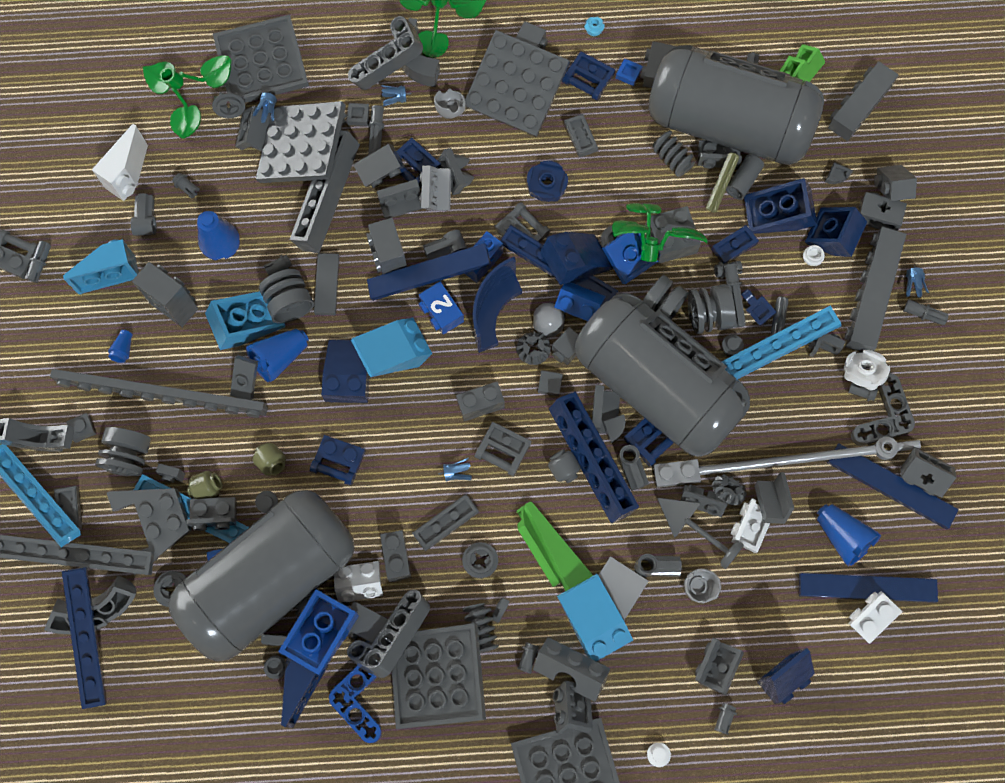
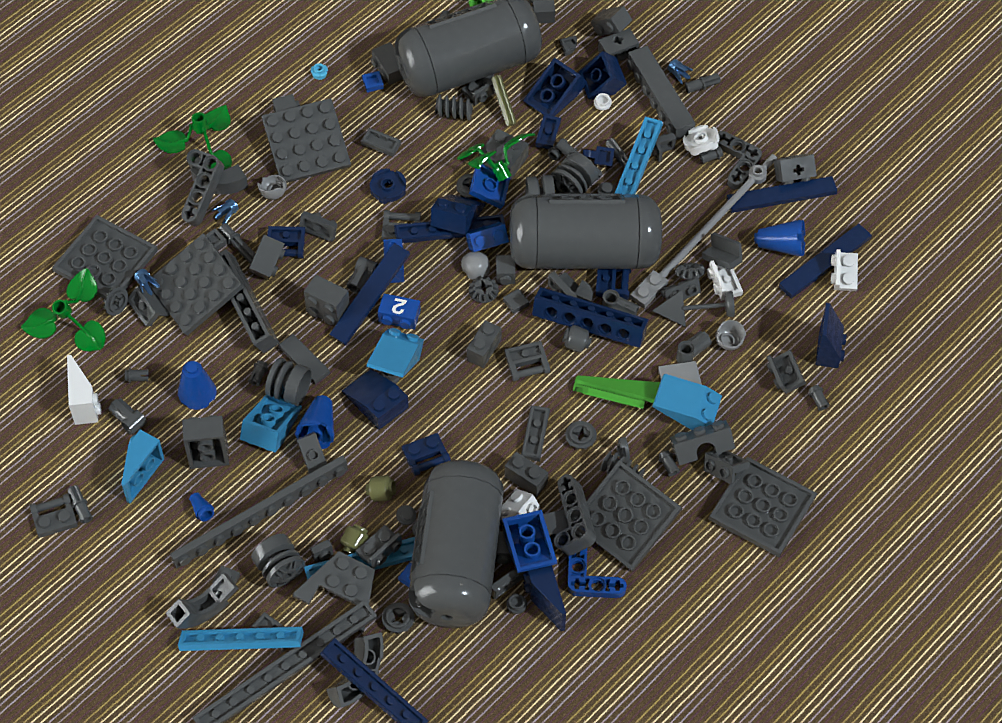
camera: 45 degrees left, 15 degrees down
dark grey bracket [377,179,423,219] -> none
light grey bracket [419,166,451,211] -> none
flat silver piece [438,457,472,481] -> none
dark blue panel [473,257,522,353] -> none
dark blue plate [562,51,615,101] -> none
white plate [647,743,671,767] -> none
dark grey pin [726,154,764,200] -> none

